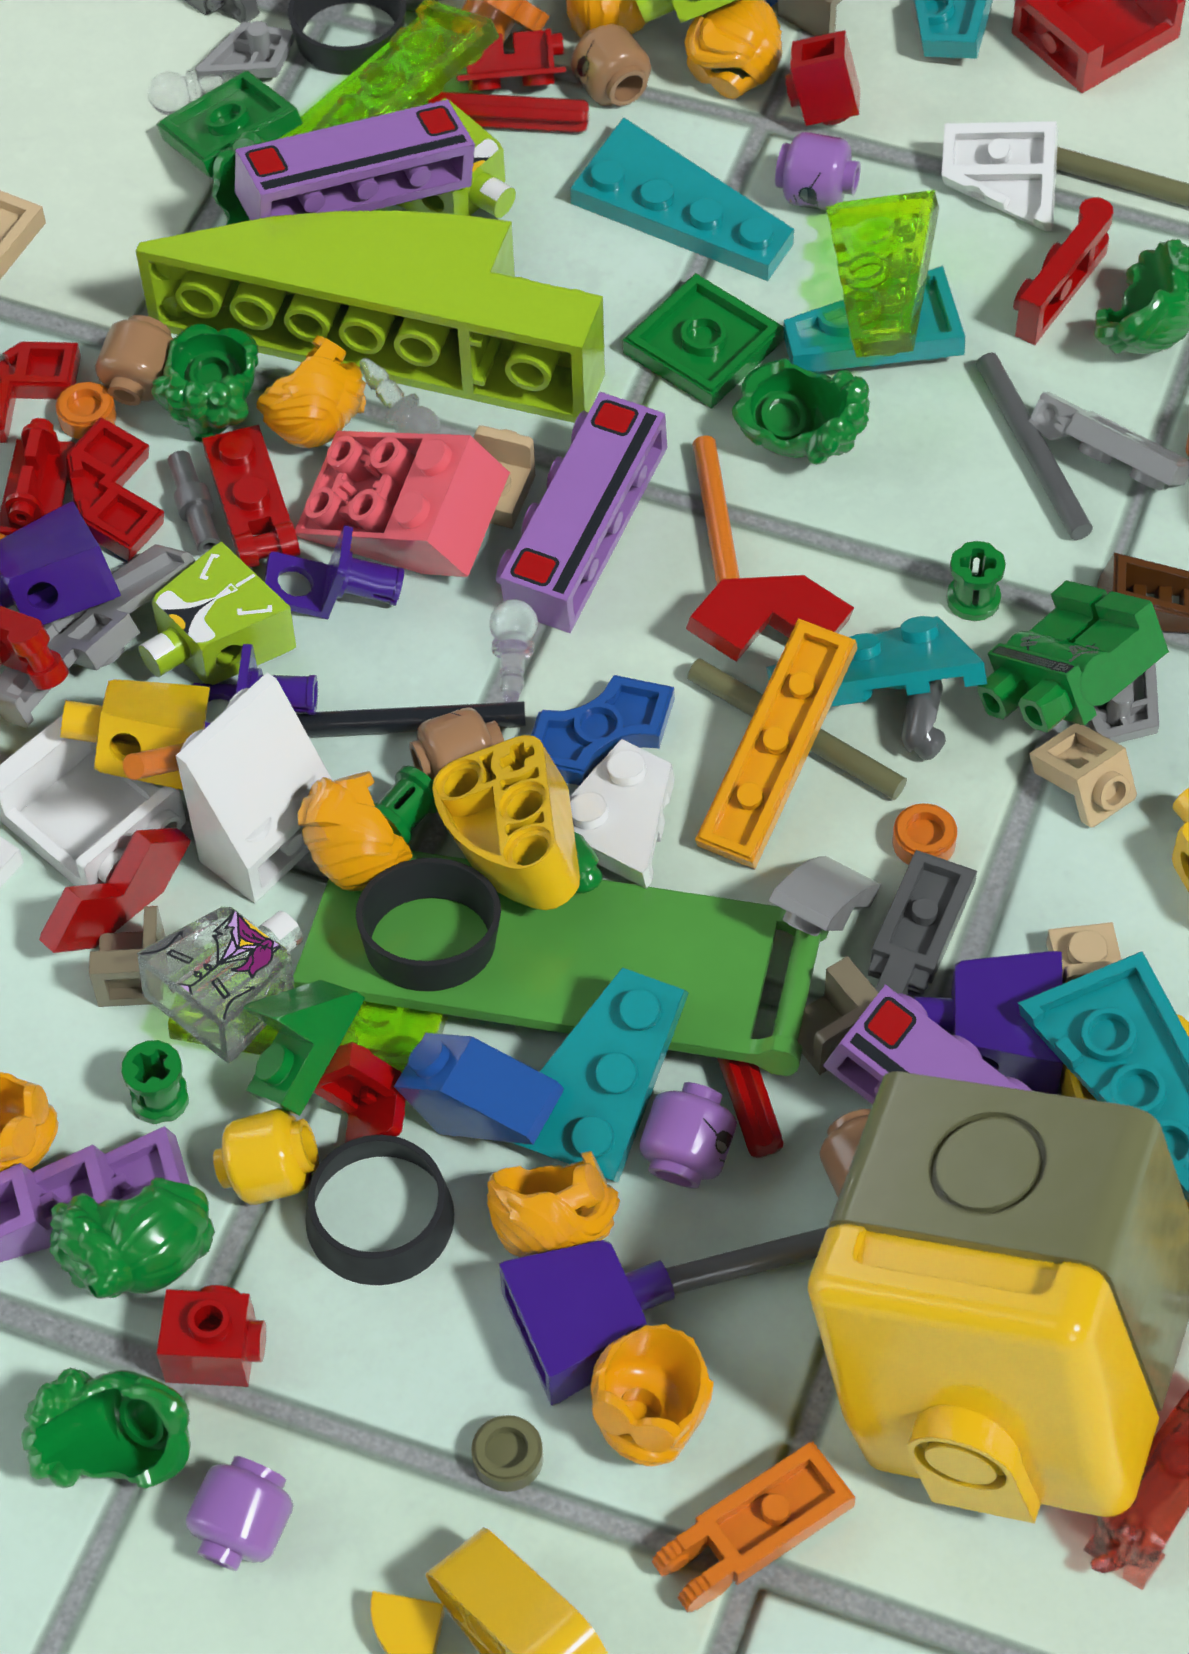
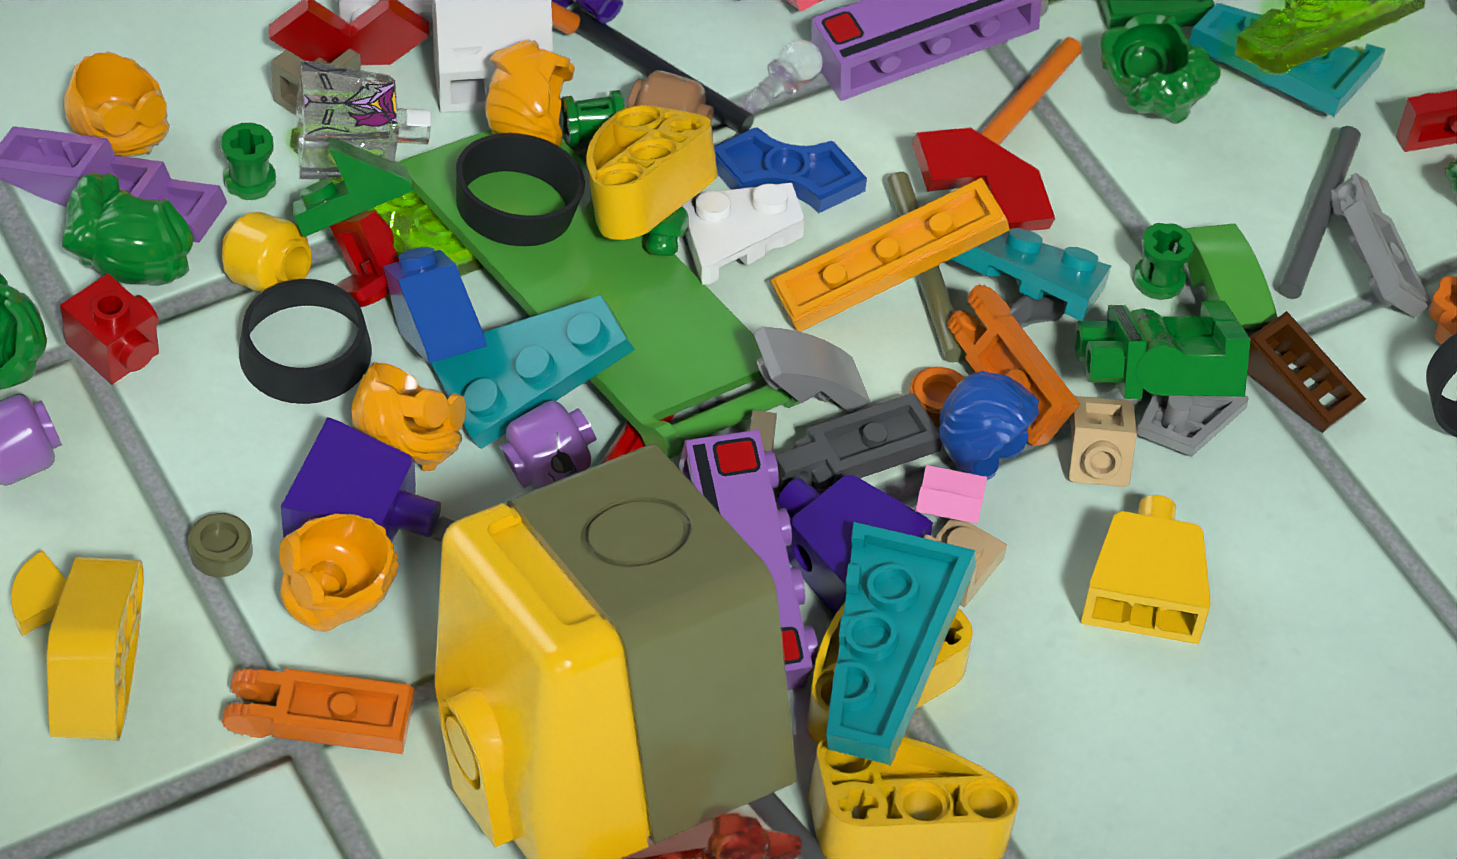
camera: 35 degrees right, 5 degrees down
none -> bright pink slope [915,465,987,524]
none -> blue hair [939,371,1039,480]
none -> orange hinge [947,284,1080,446]
none -> bright green slope [1185,223,1278,331]

